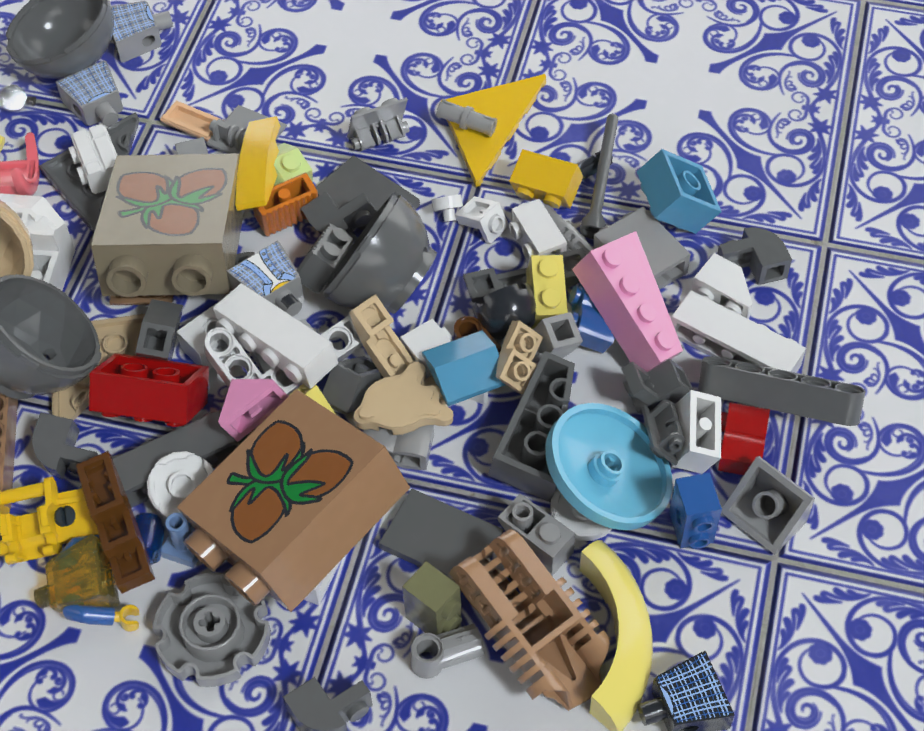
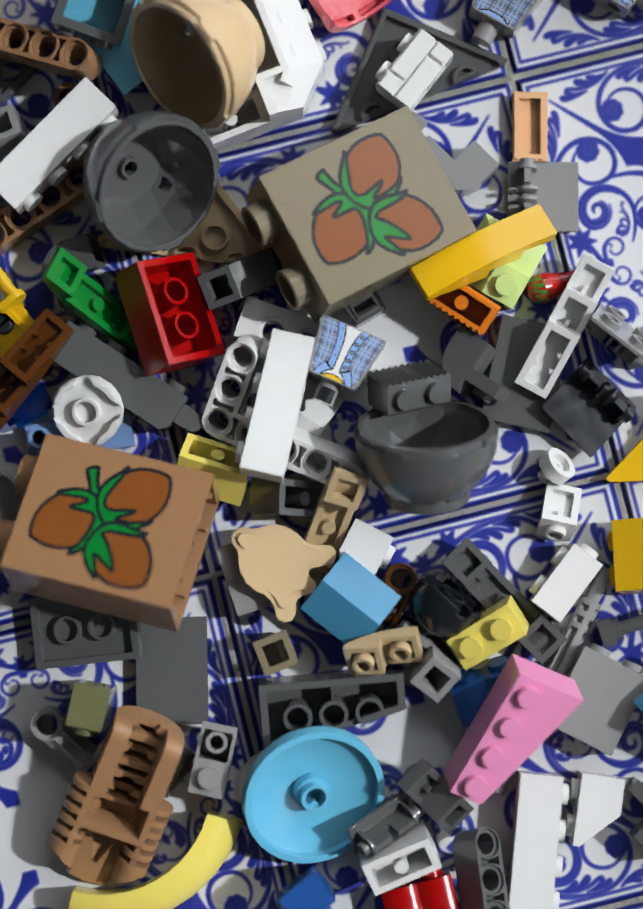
camera: 60 degrees right, 30 degrees up
bright pink slope [218,379,289,442] -> none
none -> dark grey plate [29,597,144,670]
none -> green slope [42,247,139,354]
none -> dark tan brick [252,630,299,677]
none -> white slope [515,253,615,399]
none -> red piece [526,270,574,304]
none -> black hinge [541,358,637,458]

